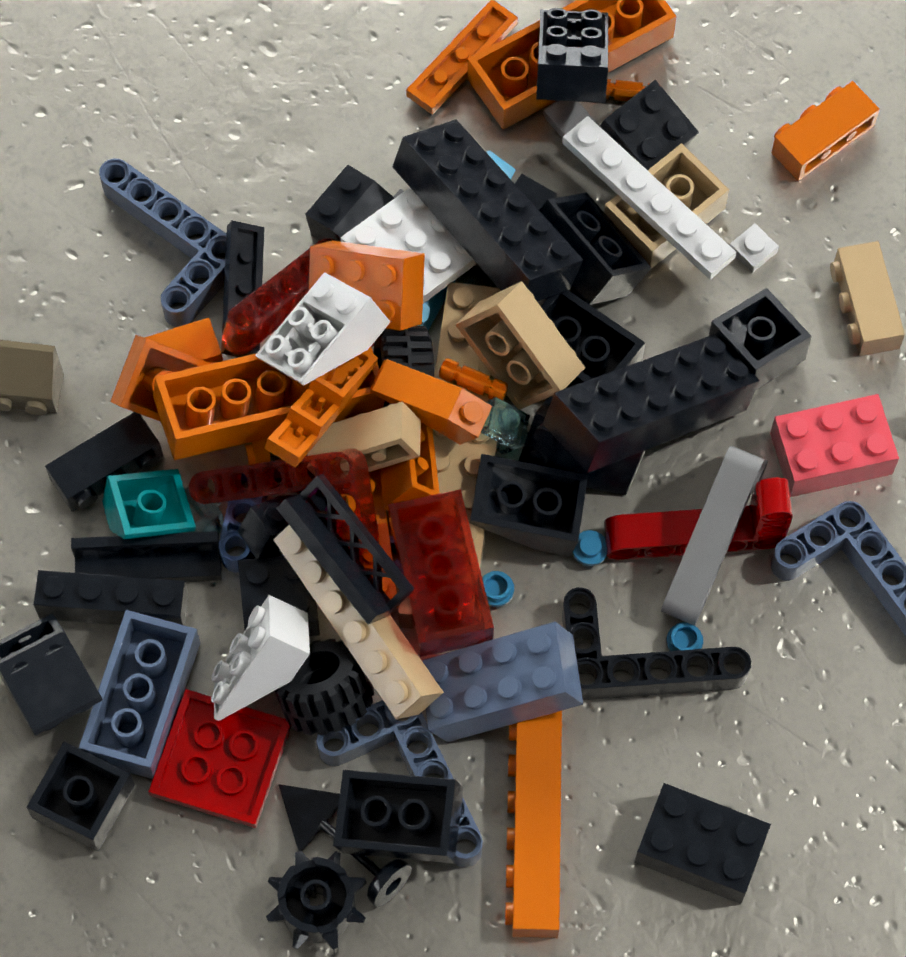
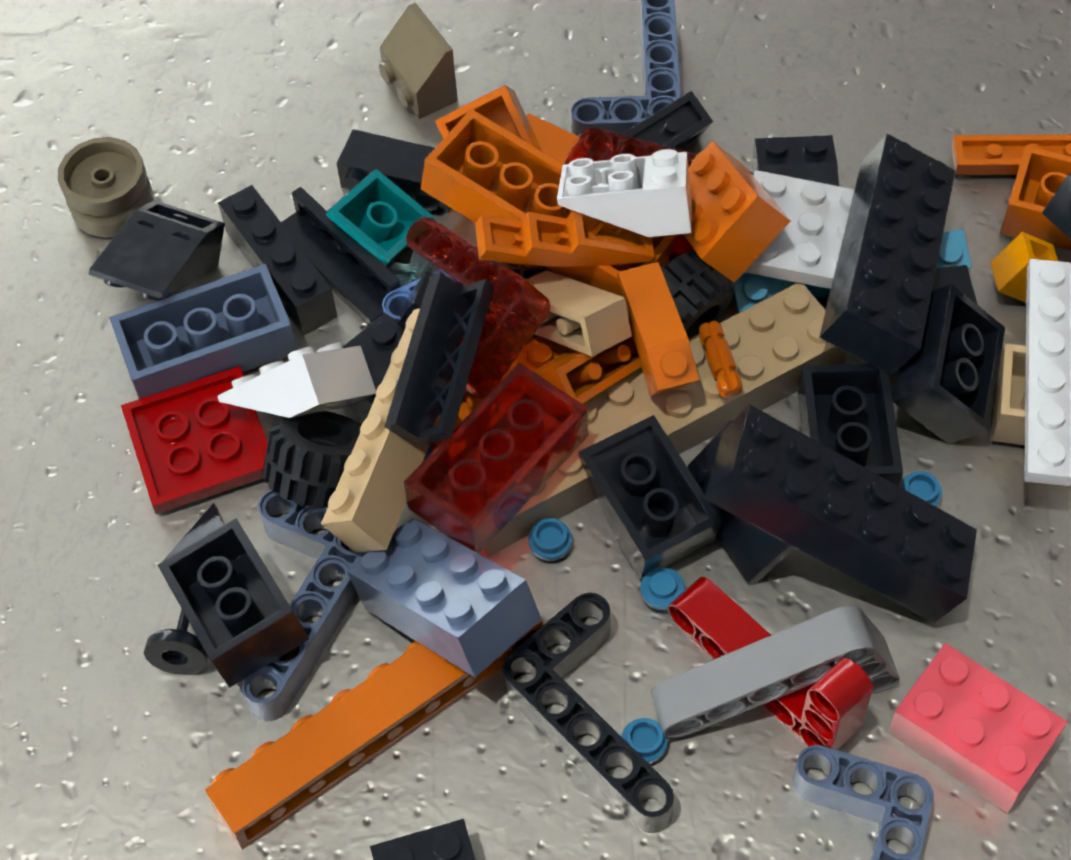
camera: 55 degrees right, 10 degrees down
black brick [26,741,135,851] -> none
black brick [266,850,367,950] -> none
tan brick [455,281,585,410] -> none
clear light blue bracket [481,397,530,455] -> none
black brick [709,288,812,391] -> none
none -> dark azure plate [900,471,942,507]
none -> light orange brick [990,232,1058,302]

